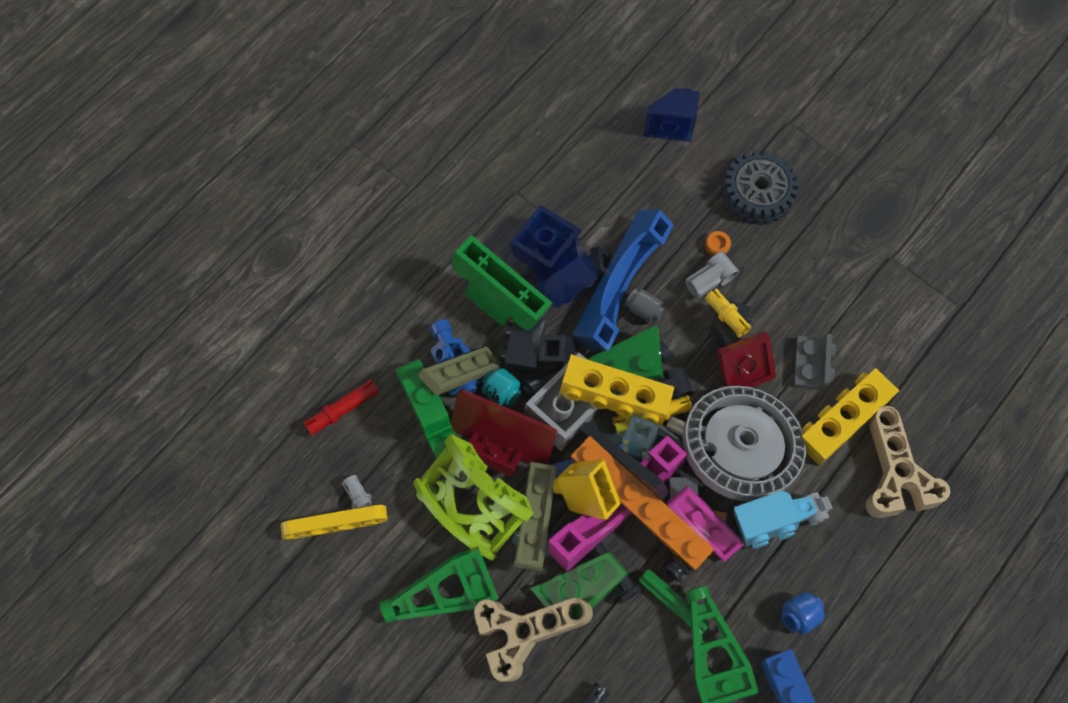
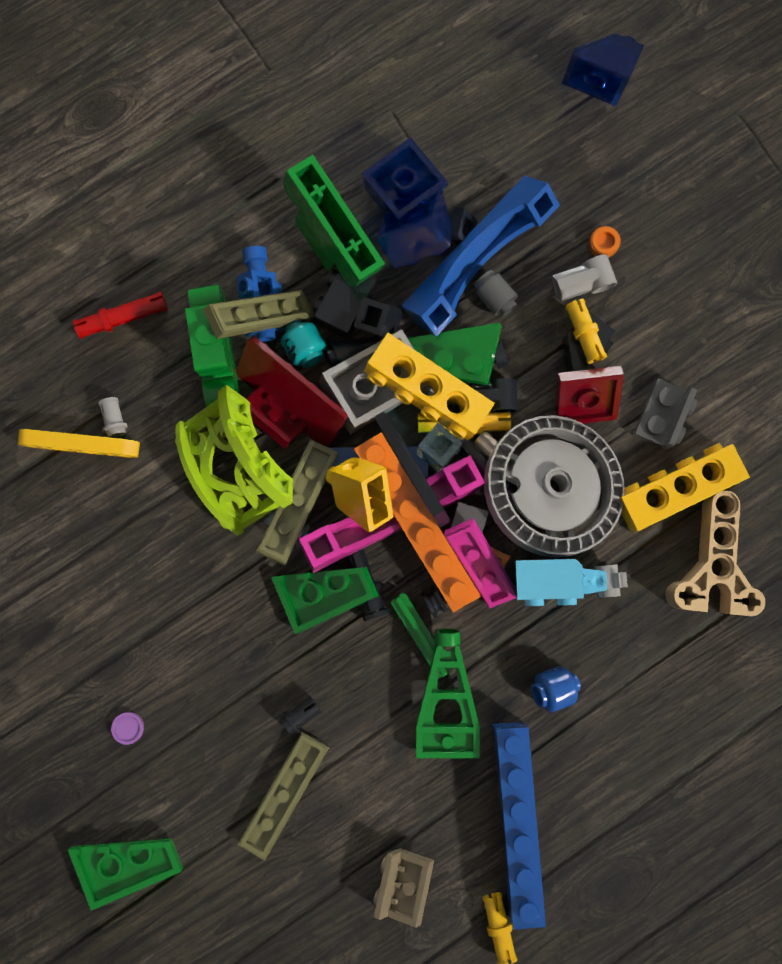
camera: 10 degrees right, 15 degrees up
green plate [380,546,499,623] -> none
tan beam [474,598,593,682] -> none
wheel [722,150,799,225] -> none

